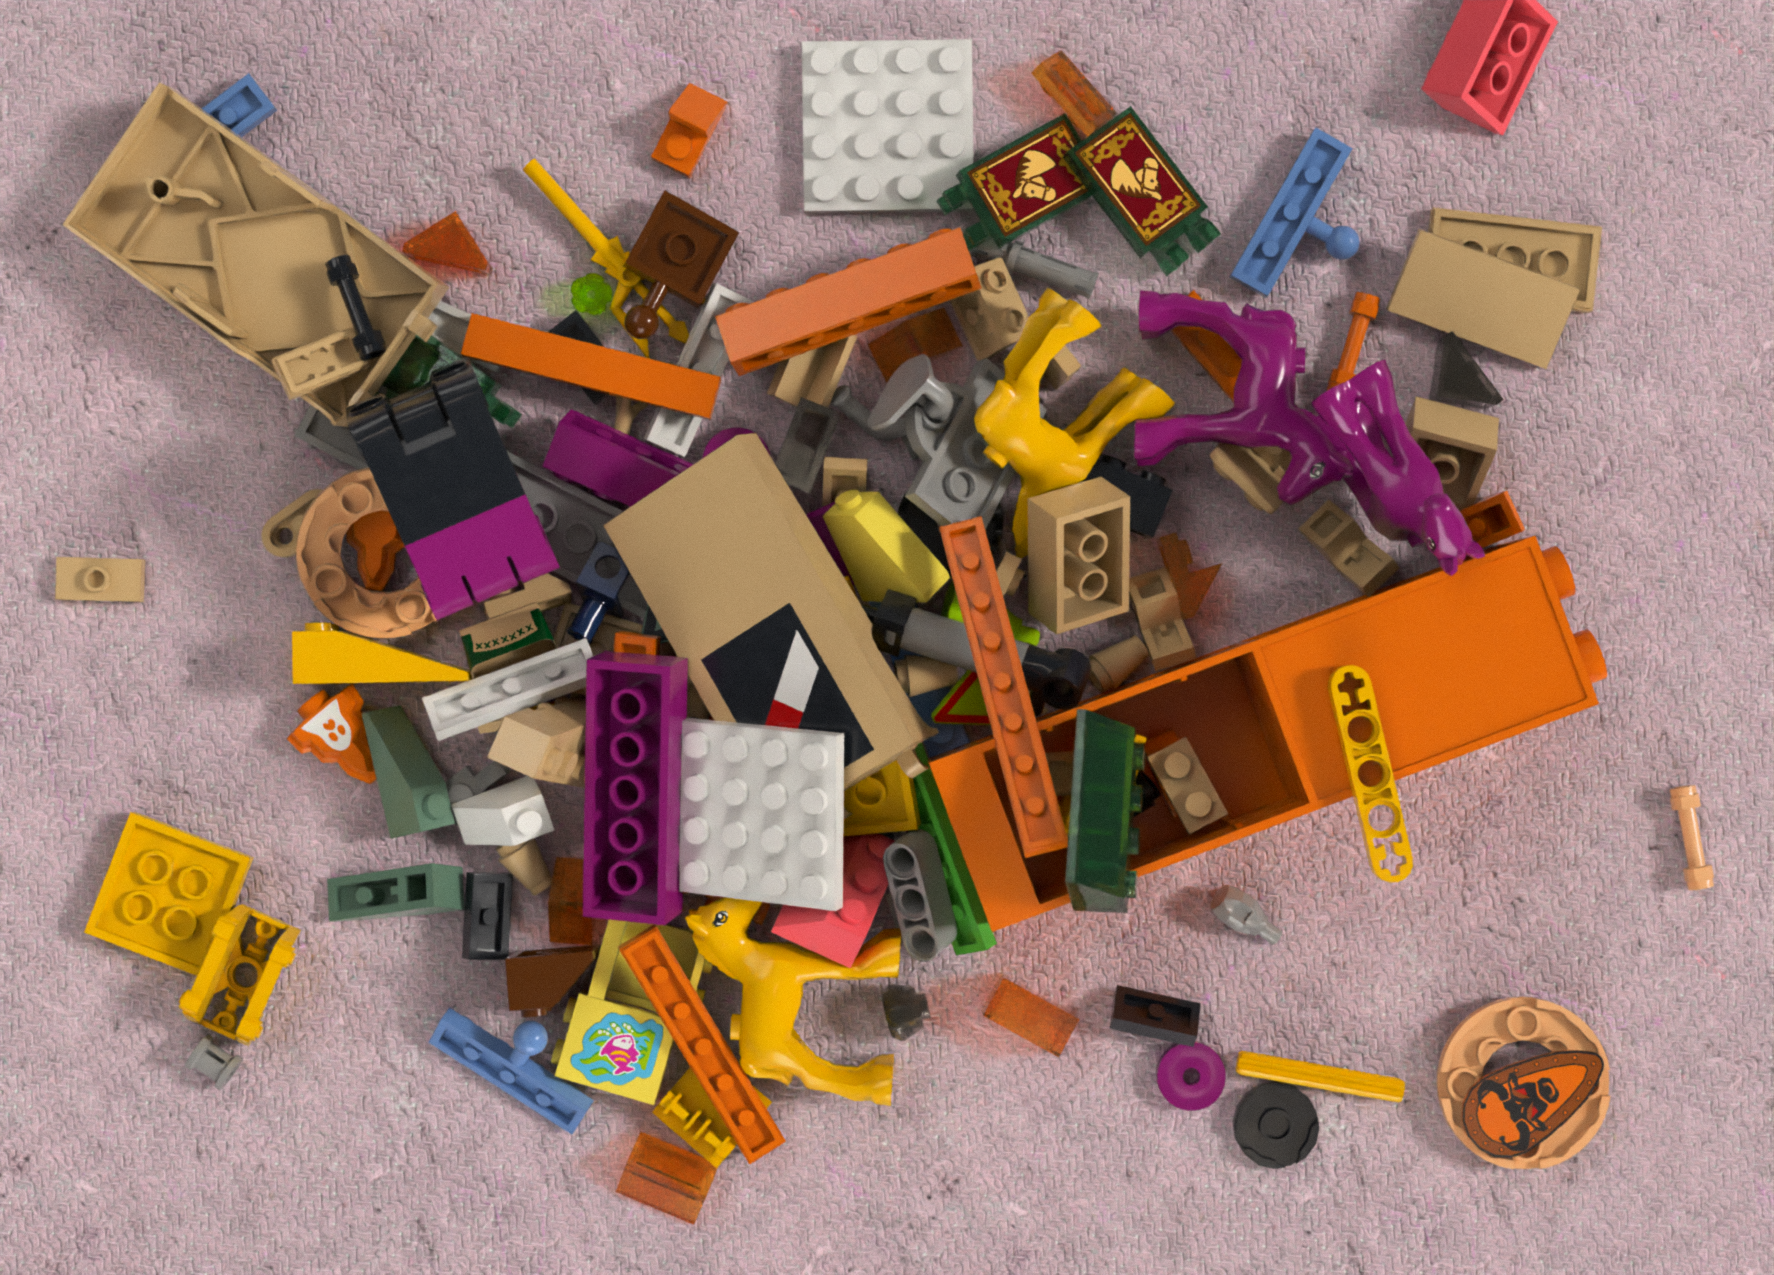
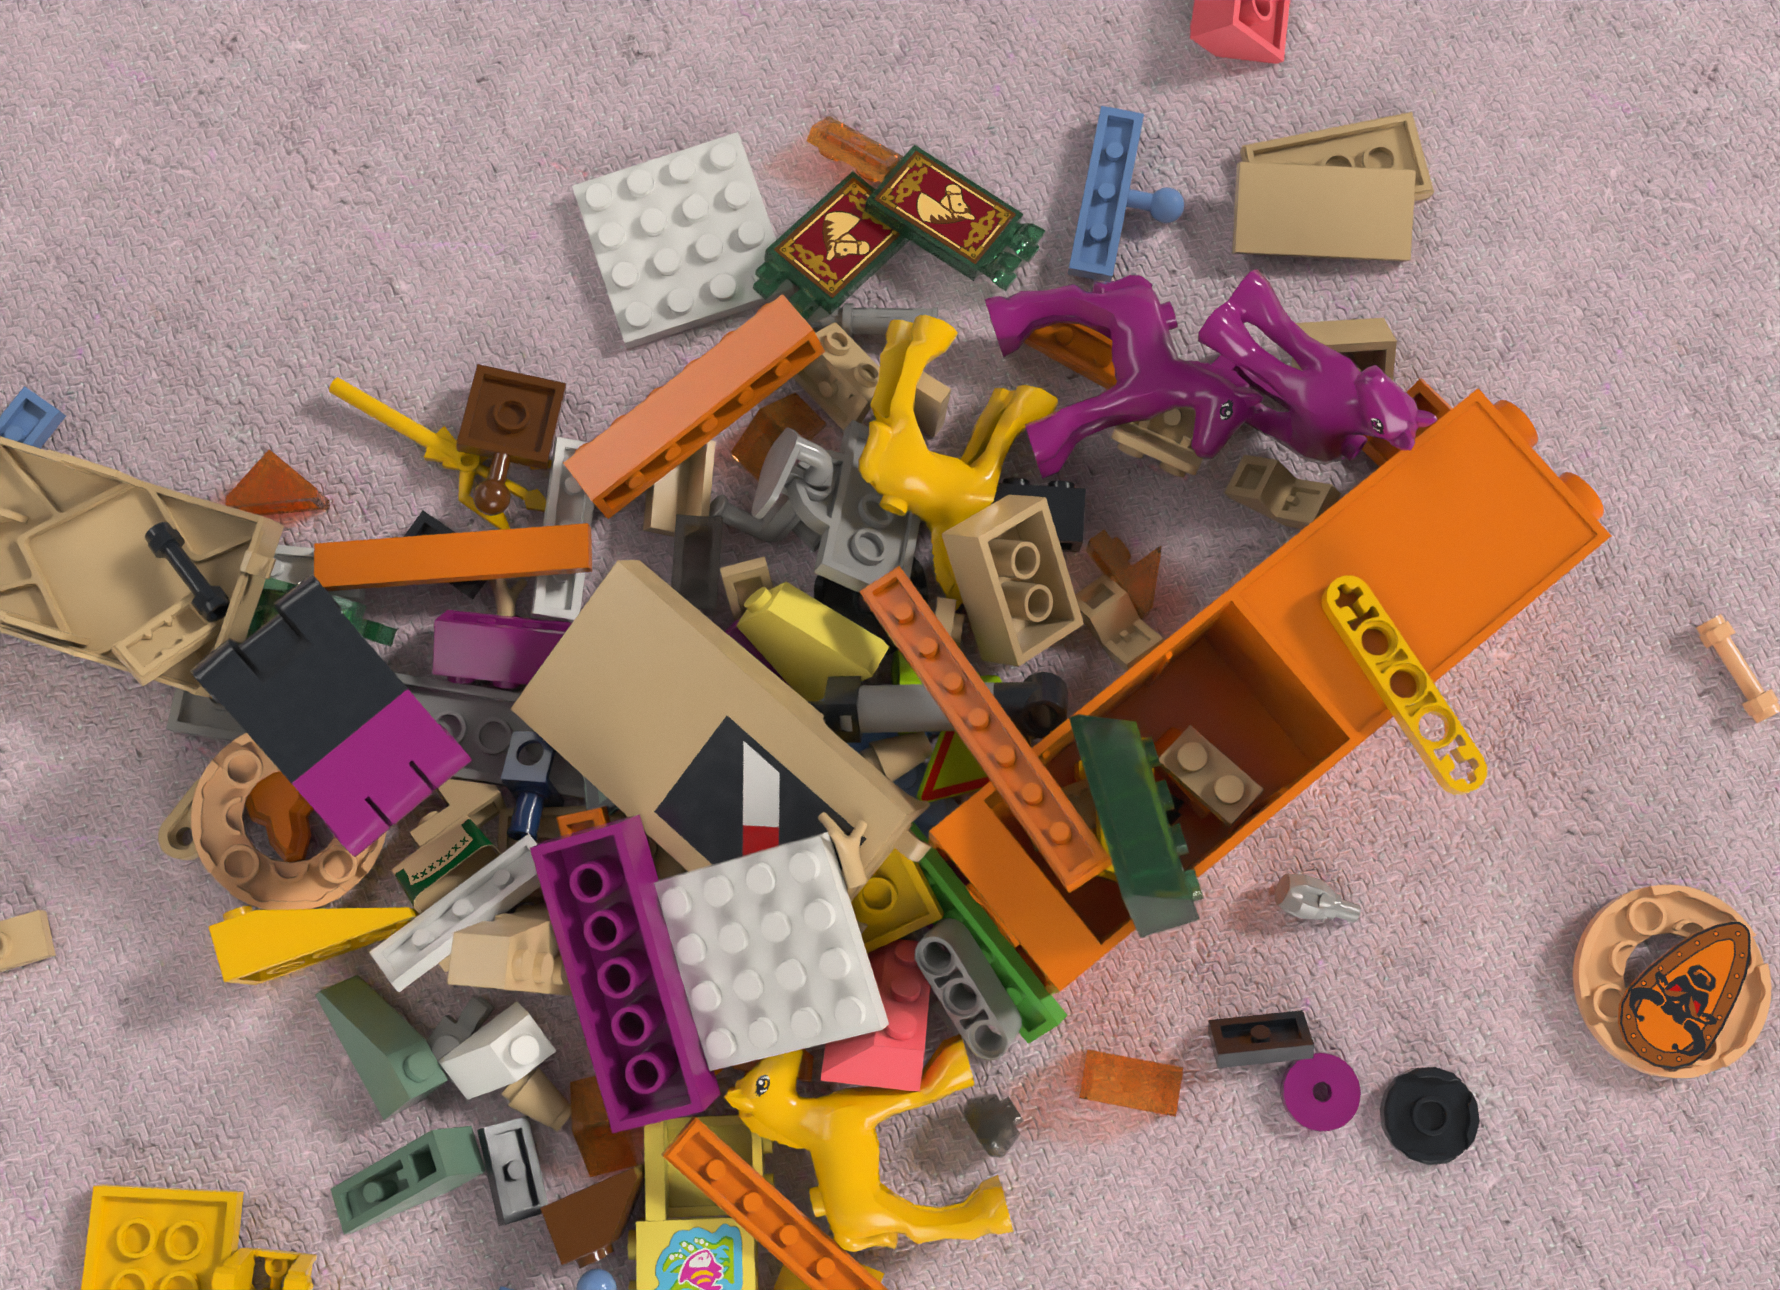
camera: 15 degrees left, 10 degrees down
orange rock [286,684,377,784] -> none
clear neon green plate [570,273,613,315] -> none
orange slope [651,83,728,178] -> none
tan cone [1089,635,1149,693] -> none
yellow axle [1235,1051,1405,1102] -> none
orange bar [1326,292,1381,391] -> none
clear smoke slope [1429,331,1504,409] -> none
none -> tan bar [818,812,867,888]

